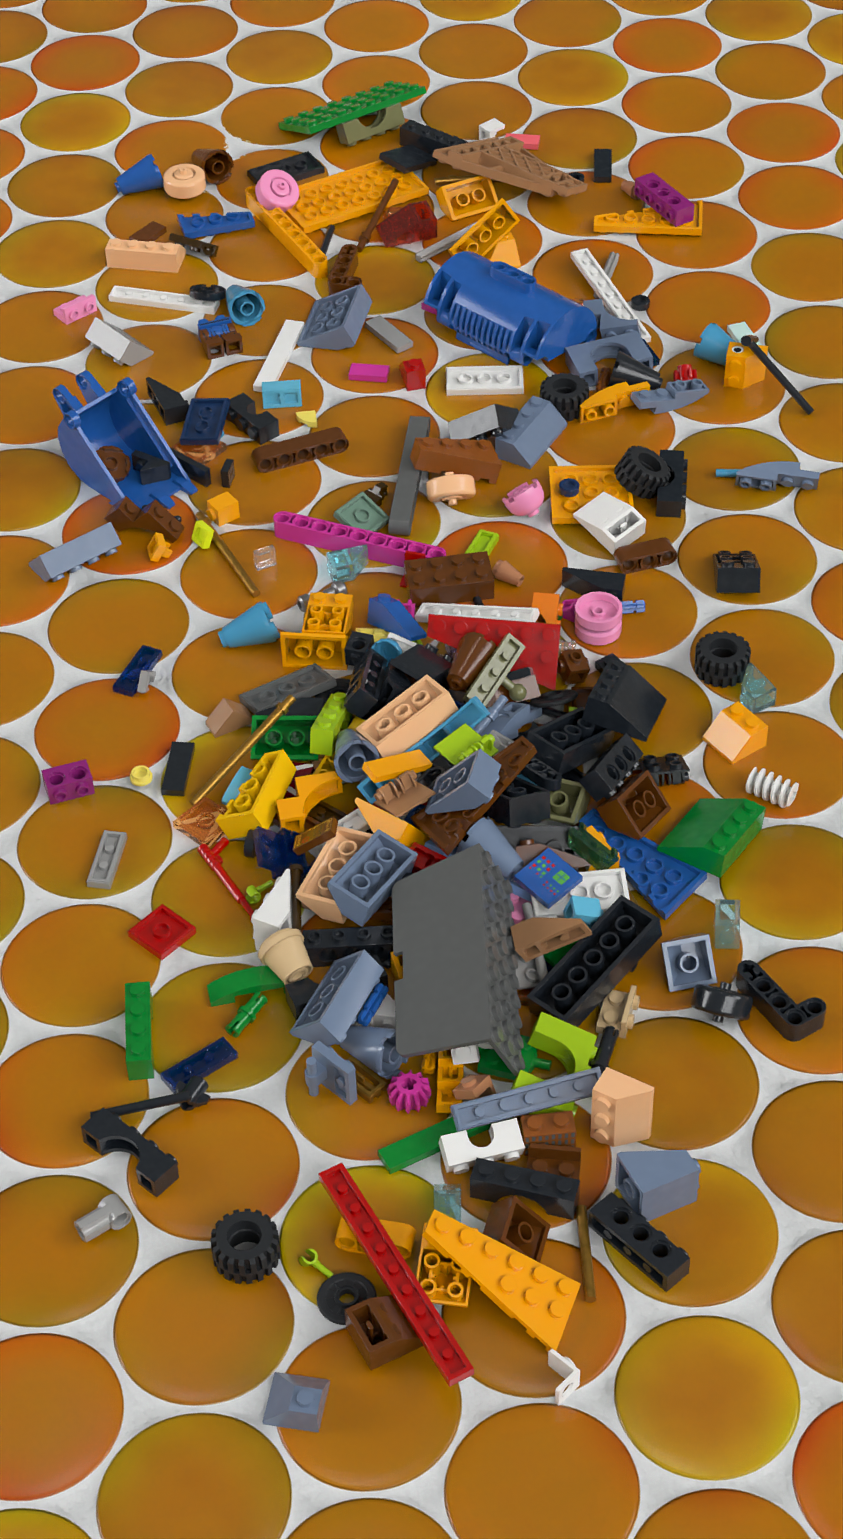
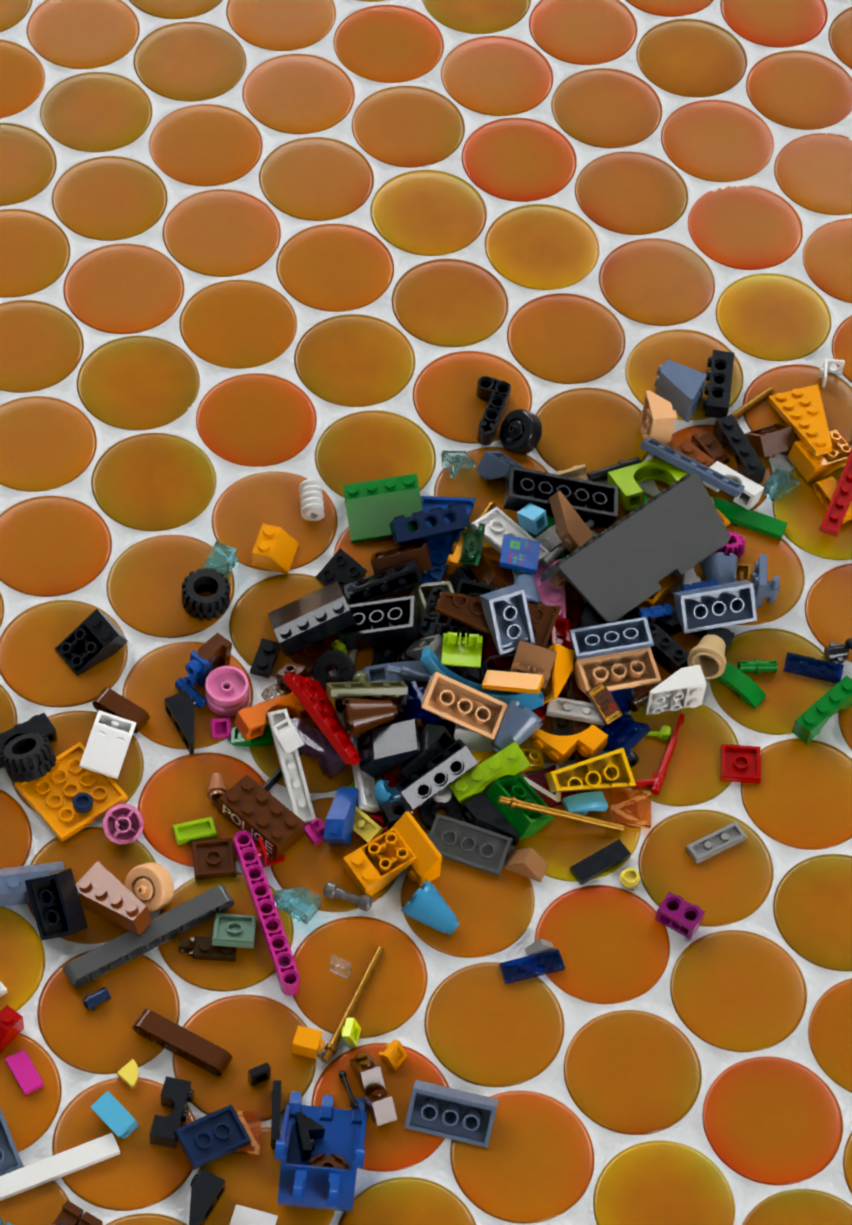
camera: 135 degrees left, 10 degrees up
none -> dark blue pin [83,987,111,1011]
none -> hips [184,633,232,688]
none -> reddish brown tile [191,838,236,880]
none -> white panel [272,717,304,754]
none -> dark blue brick [389,503,470,546]
none -> blue axle [638,604,673,619]

